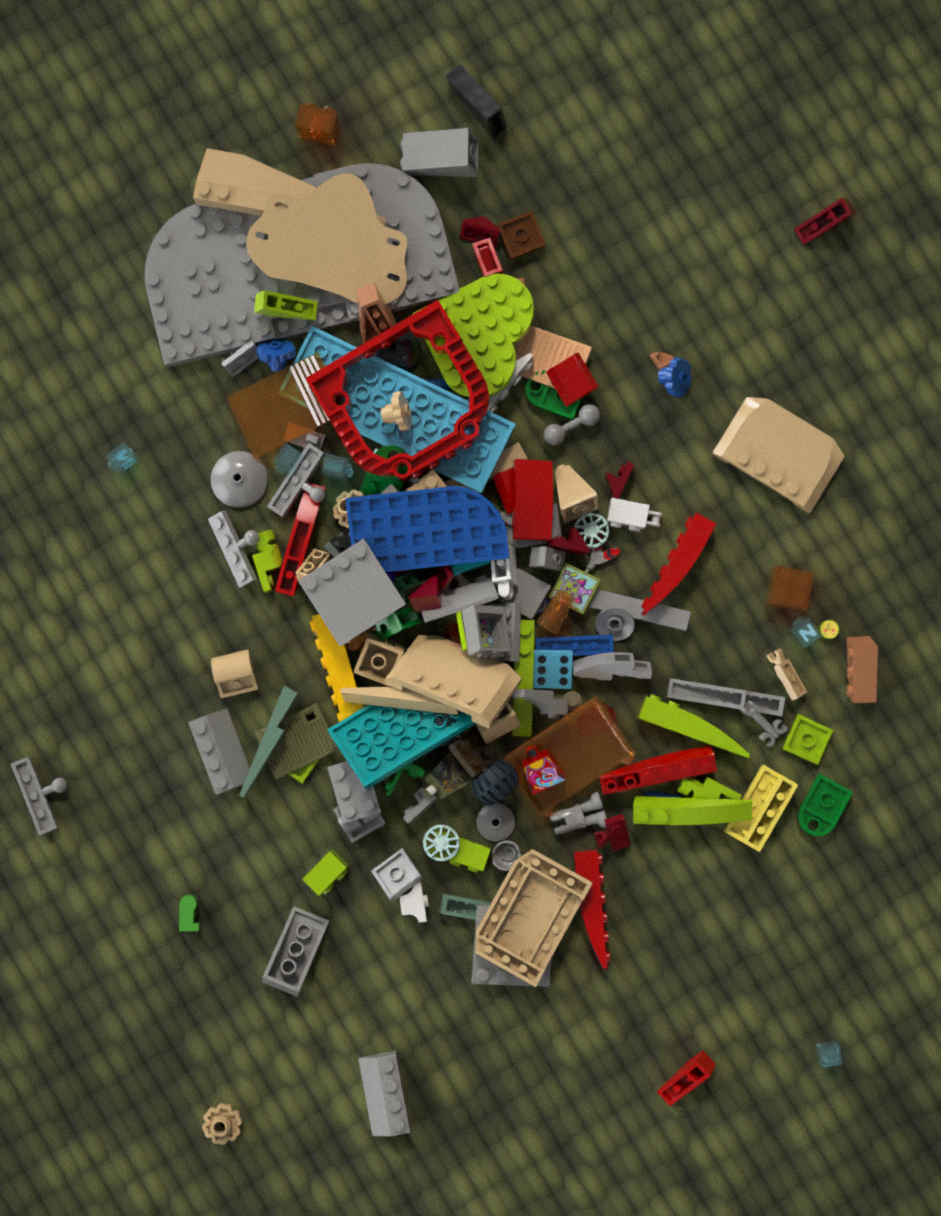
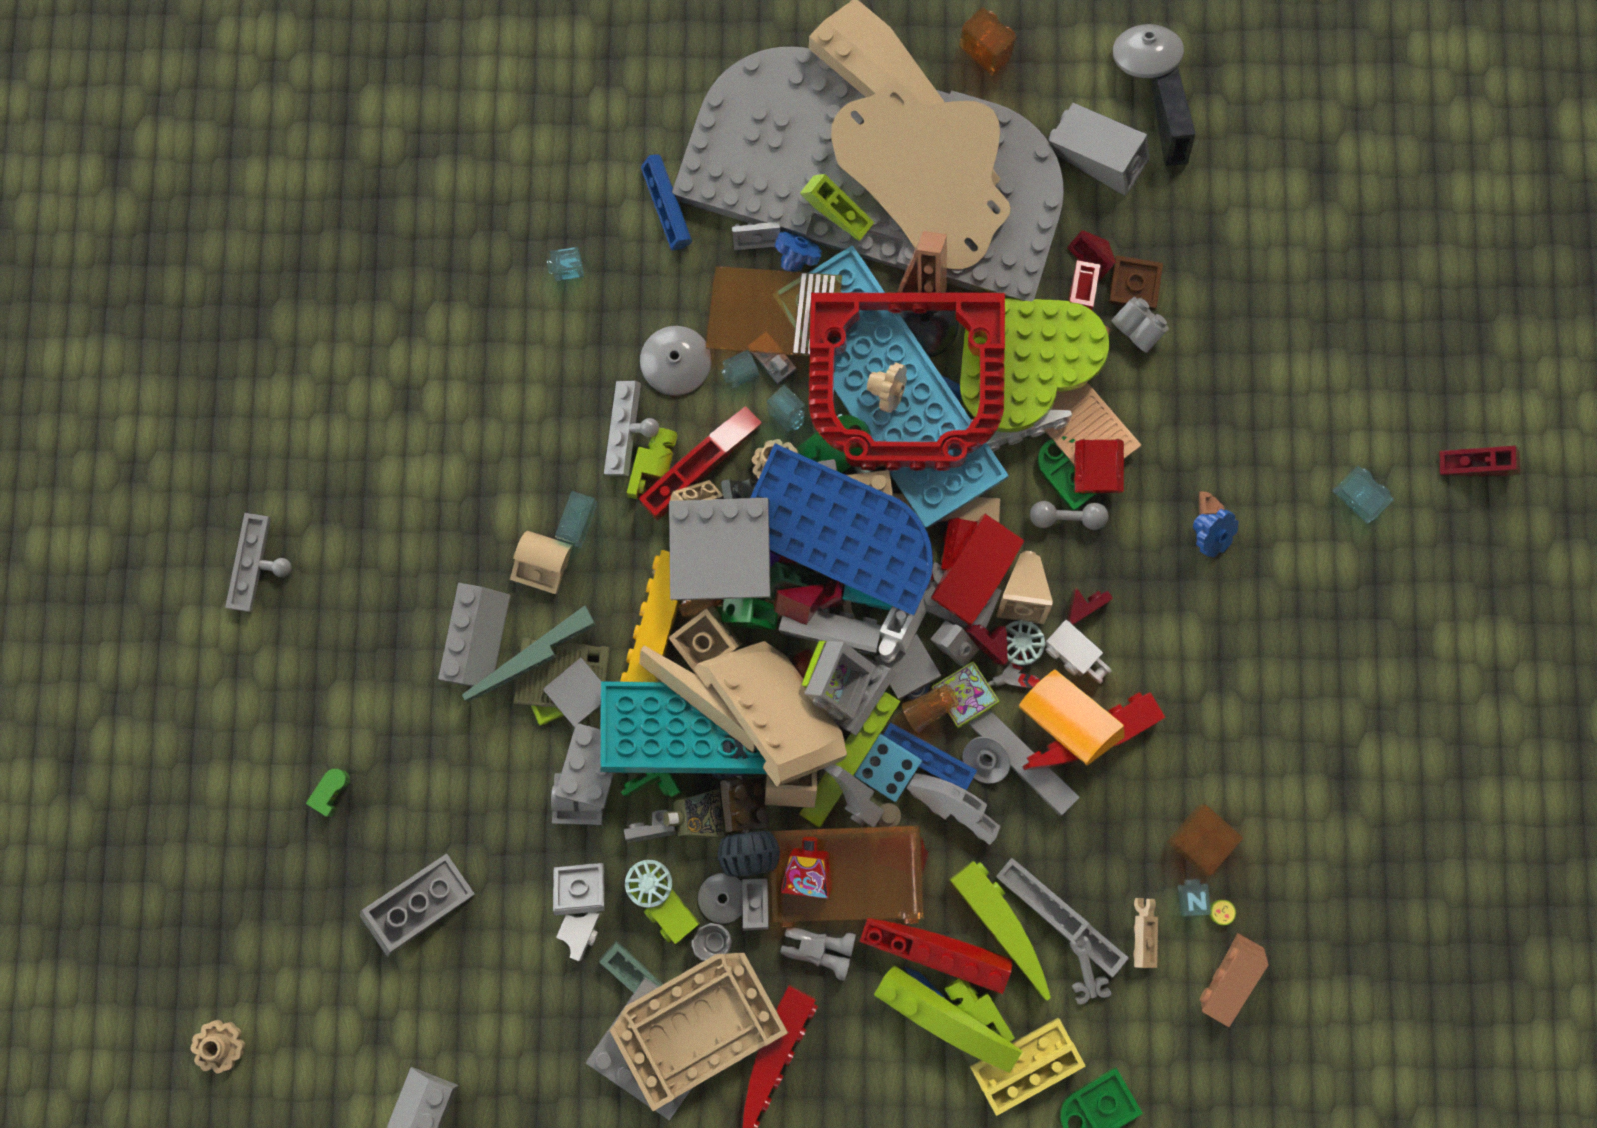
camera: 30 degrees right, 5 degrees down
light grey plate [267,443,326,518] -> none
lime brick [302,849,349,896] -> none
dark red plate [594,814,631,851] -> none
tan slope [712,397,845,513] -> none
lime tile [782,714,833,765] -> none
none -> light grey tile [543,658,601,727]
none -> clear light blue brick [555,491,597,548]
none -> blue brick [641,154,692,251]
none -> light grey hinge [742,879,769,931]
none -> light orange slope [1019,669,1124,765]
none -> light grey brick [1111,297,1169,353]
none -> light grey dish [1113,24,1184,78]
none -> clear light blue brick [1332,466,1394,524]

